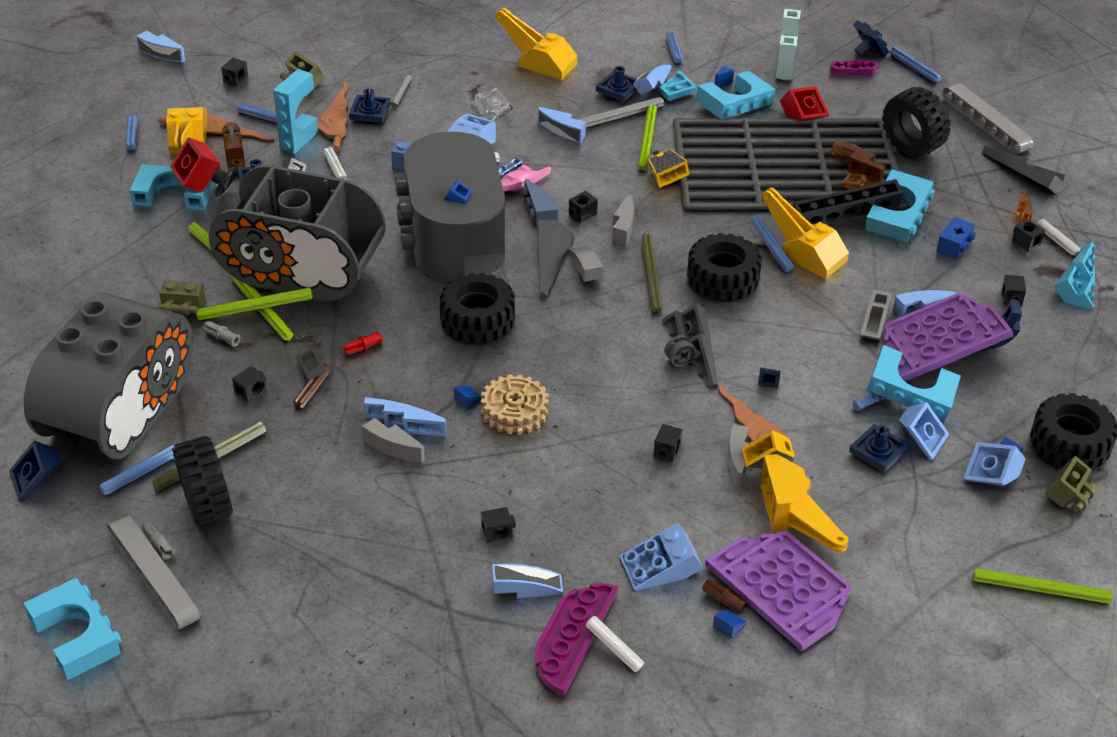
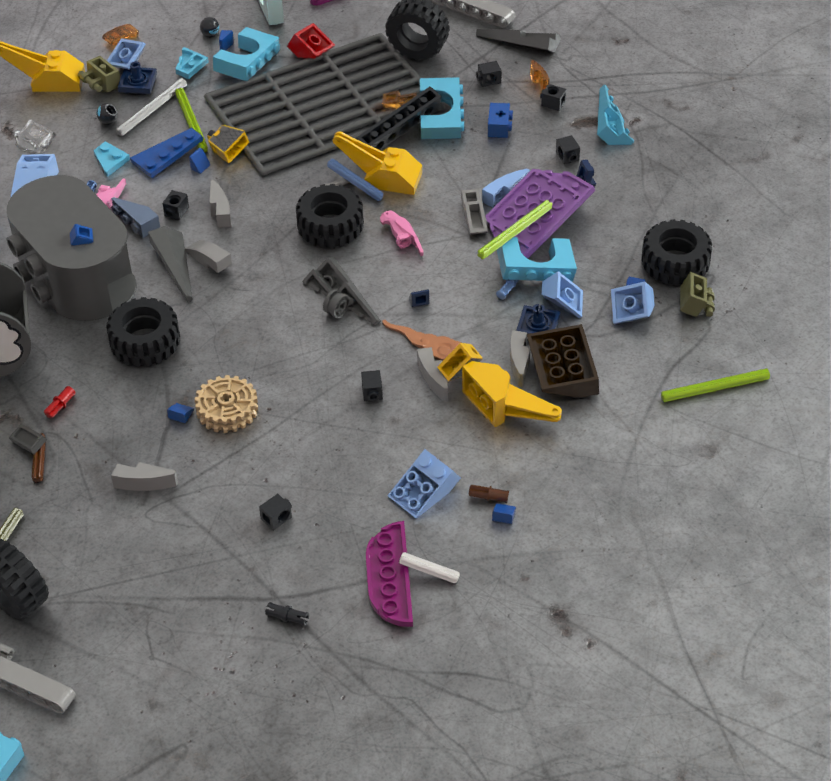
camera: 25 degrees left, 5 degrees up
light blue slope [364,397,446,437] -> none
slope [492,564,563,598] -> none
slope [538,107,586,144] -> none
light blue slope [633,65,671,95] -> none
olive axle [642,234,663,313] -> none
medium blue axle [666,32,683,64] -> none
medium lavender plate [705,531,852,652] -> none
reddish brown plate [831,141,885,183] -> none
white axle [1037,219,1080,256] -> none
none -> olive brick [78,56,120,93]
none -> medium azure wing [93,141,130,177]
none -> black piece [96,103,117,124]
none -> clear orange slope [102,24,139,45]
none -> light blue slope [107,38,146,70]
none -> blue wing [130,128,203,178]
none -> blue slope [189,148,210,174]
none -> black piece [200,17,220,37]
none -> black pin [265,602,309,626]
none -> bright pink animal [380,210,424,256]
none -> black brick [476,61,502,87]
none -> lime axle [477,200,553,259]
none -> light grey slope [510,330,531,387]
none -> dark brown slope [527,324,599,398]

